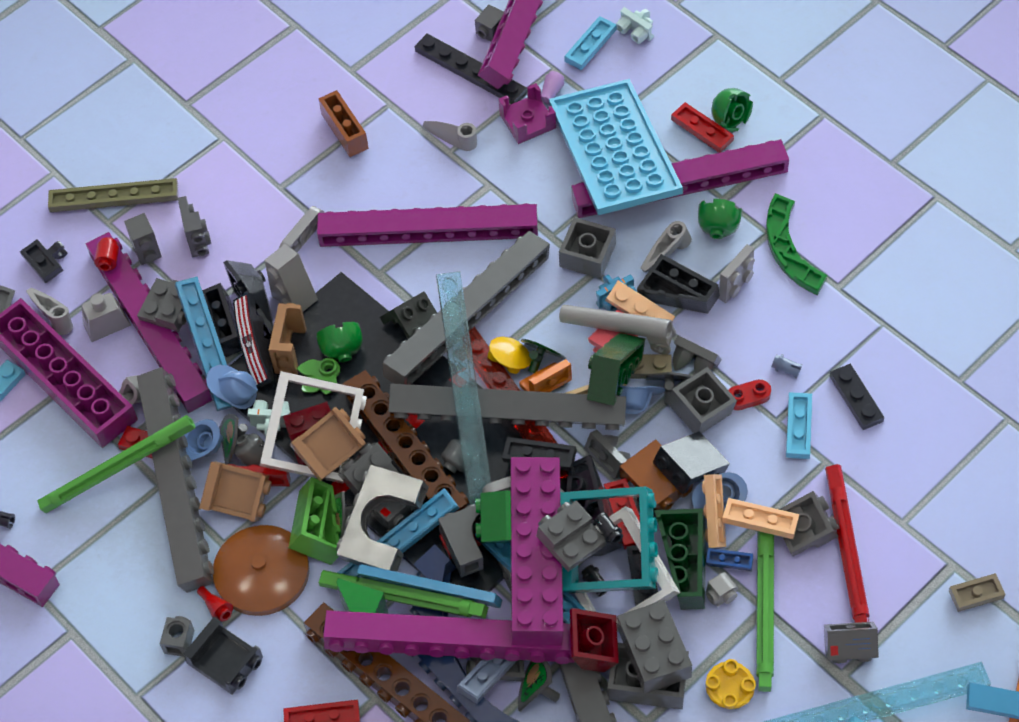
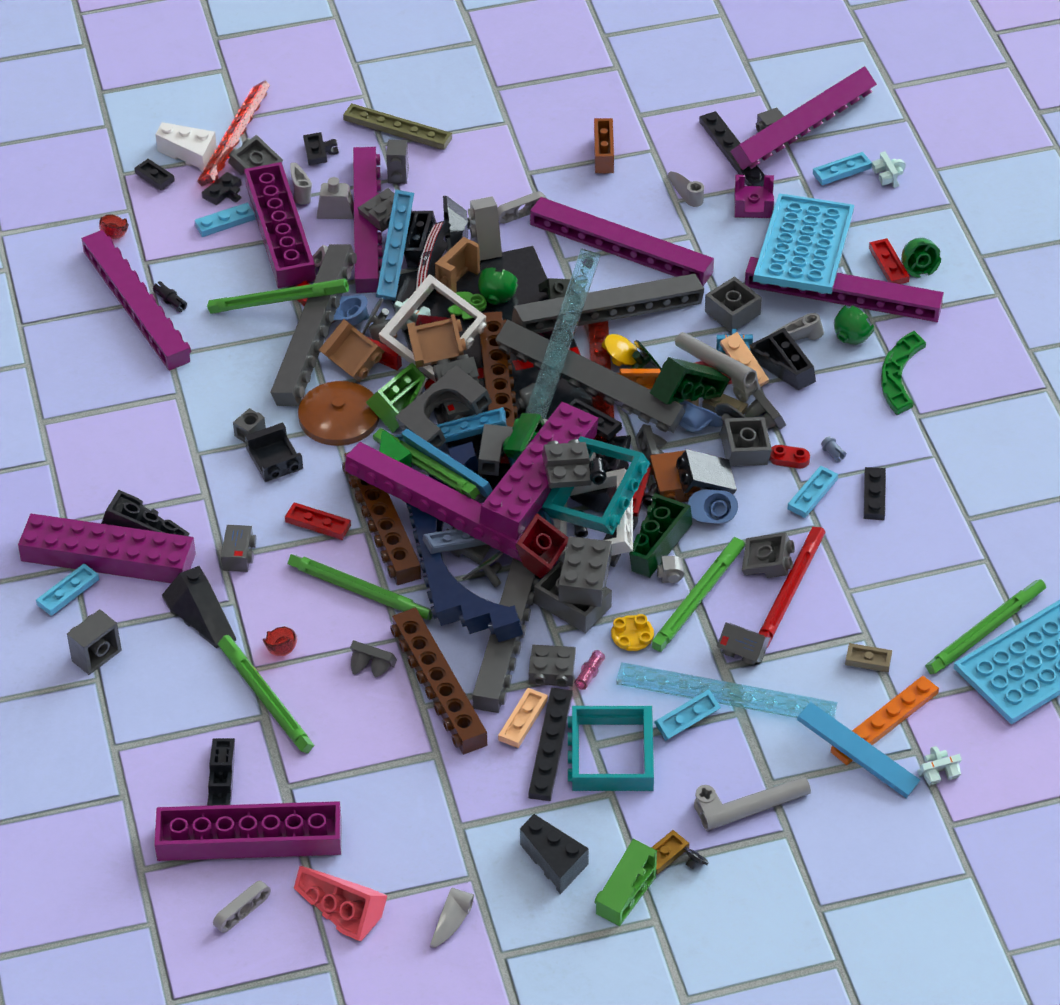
camera: 25 degrees right, 10 degrees down
red brick [94,237,119,271] -> none
dark grey plate [178,196,212,258] -> none
red cone [197,586,233,622] -> none
medium blue piece [206,365,258,409] -> none
lavender cone [541,71,565,104] -> none
light nougat plate [702,474,726,548] -> none
blue piece [706,548,754,571] -> none
light grey plate [719,244,755,303] -> none
light nougat plate [722,498,799,539] -> none

